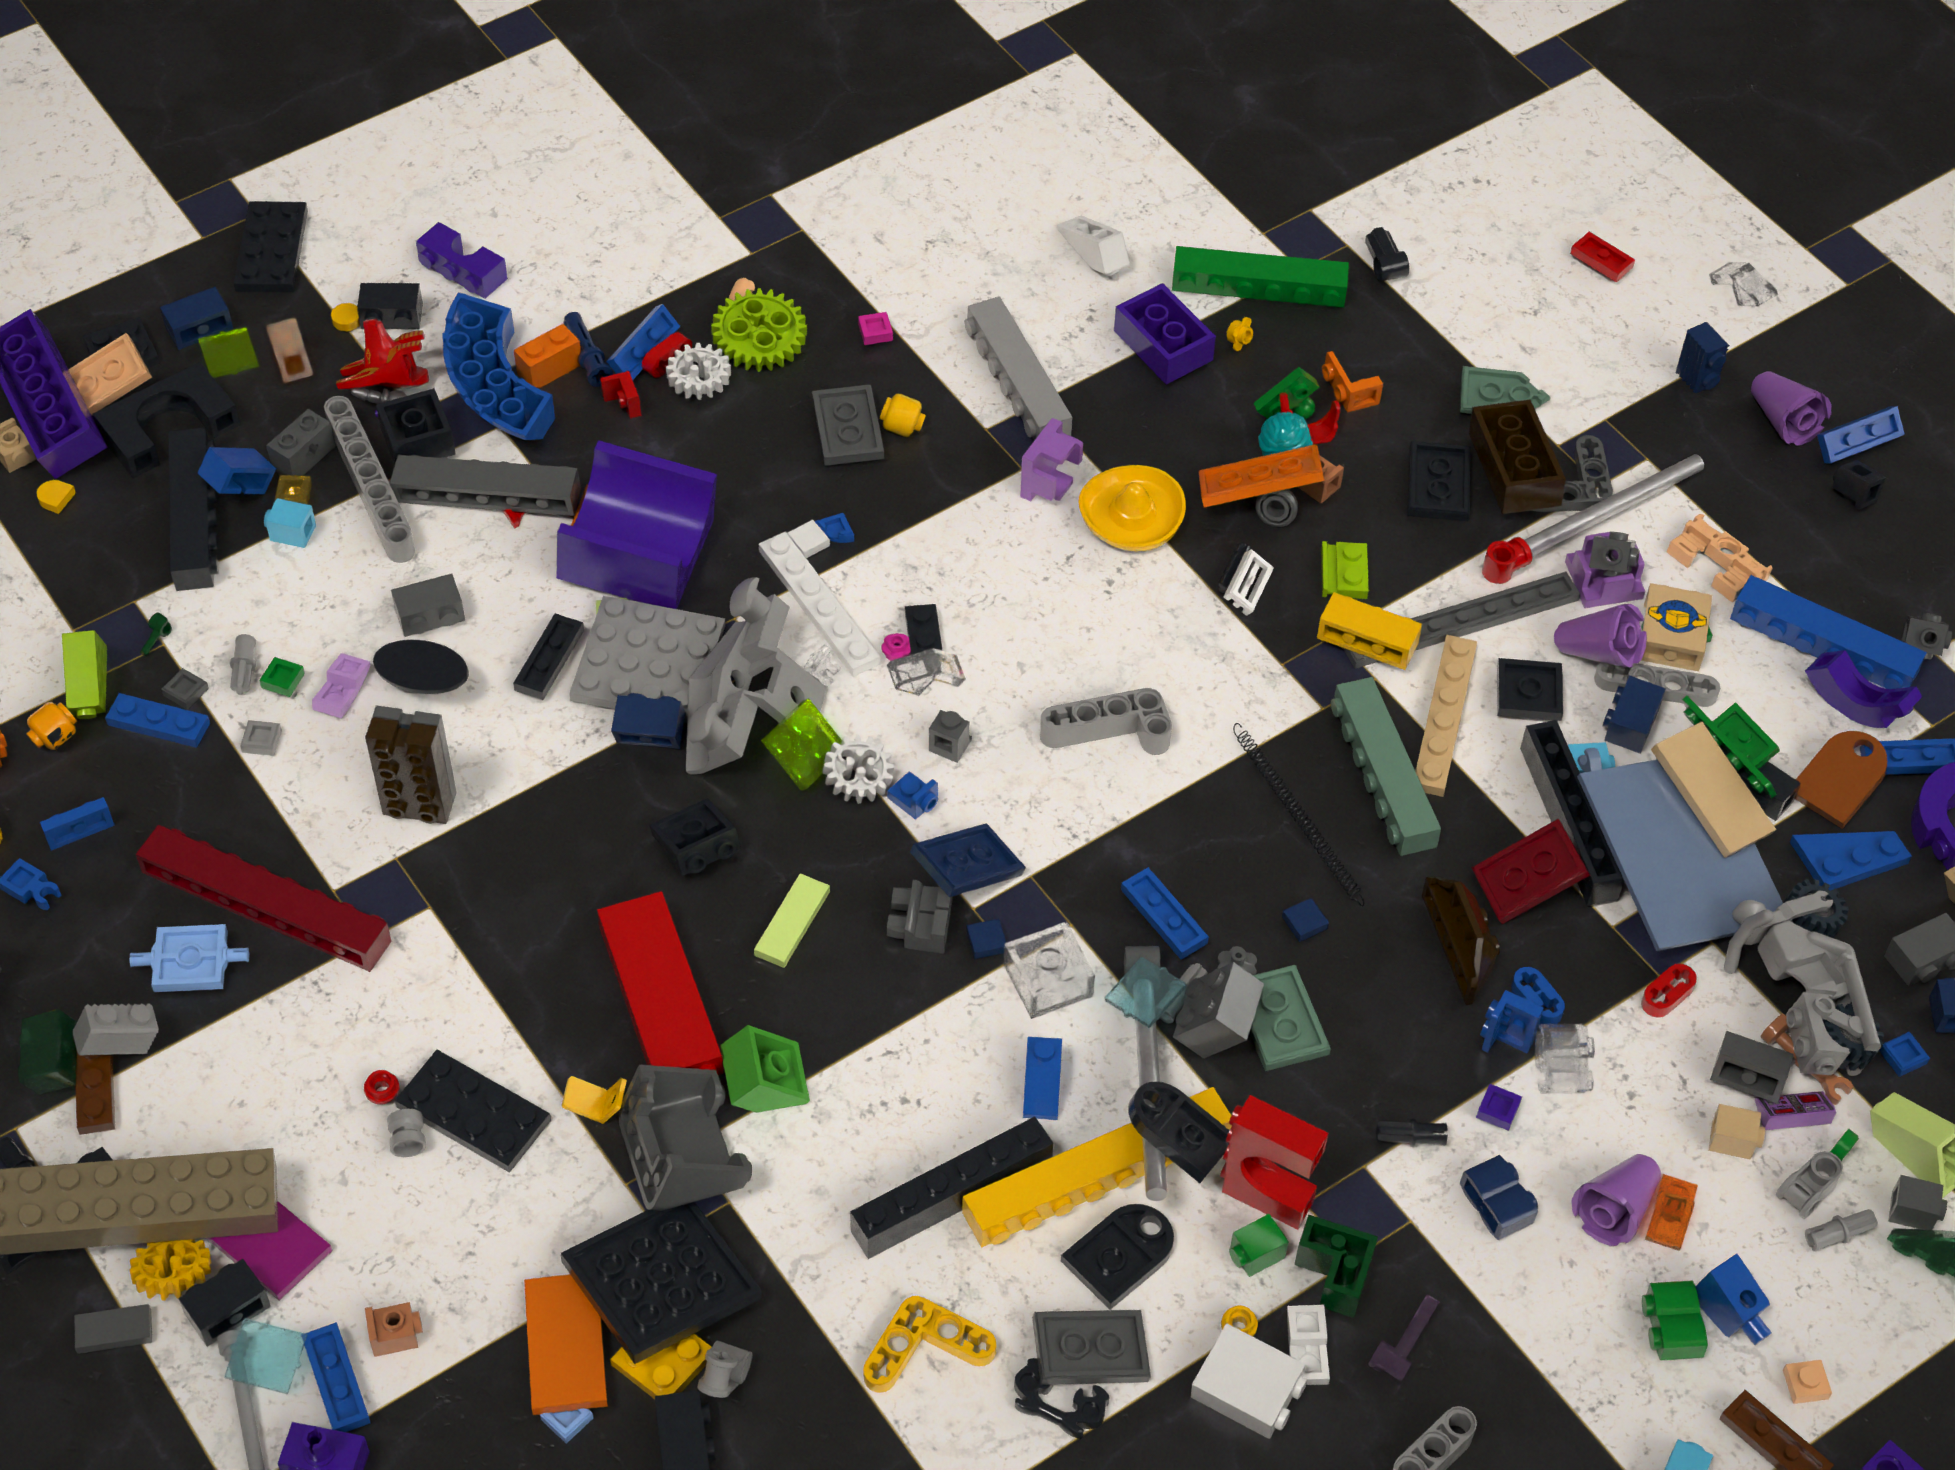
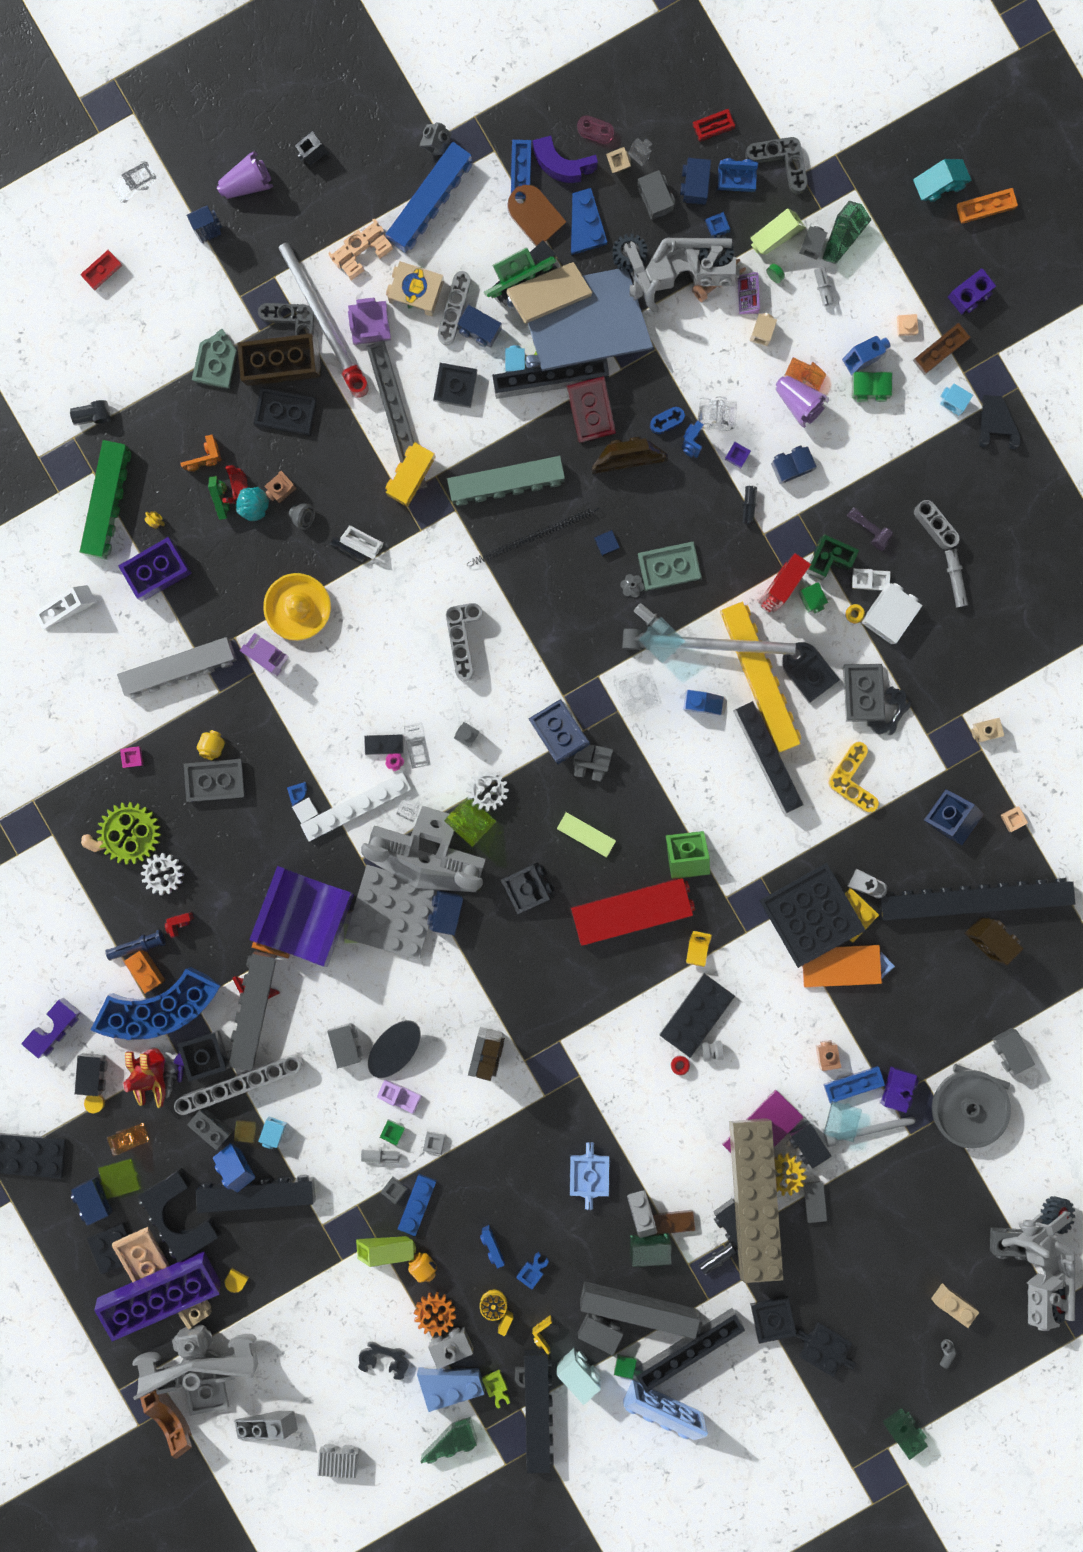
camera: 85 degrees left, 35 degrees up
dark red brick [136,824,392,972] -> none
dark green hand [140,612,172,656] -> none
black plate [513,613,584,700] -> none
blue plate [606,304,680,380] -> none
dark grey windscreen [619,1065,752,1211] -> none
red beam [642,332,692,378] -> none
blue bracket [887,771,938,820] -> none
dark blue tile [966,919,1007,959] -> none
blue plate [1121,867,1209,960] -> none
black tile [1128,1081,1230,1183] -> none
dark grey brick [1173,962,1264,1058] -> none
orange tile [1199,444,1324,508] -> none
lime plate [1321,541,1369,599] -> none
tan plate [1415,635,1477,797] -> none
medium lavender cone [1554,604,1647,668] -> none
dark grey brick [1589,531,1640,577] -> none
red beam [1641,964,1697,1018] -> none
dark grey brick [1710,1031,1794,1104] -> none
light grey piece [1776,1151,1843,1219] -> none
dark purple arch [1805,650,1922,728] -> none
blue plate [1817,406,1905,463] -> none

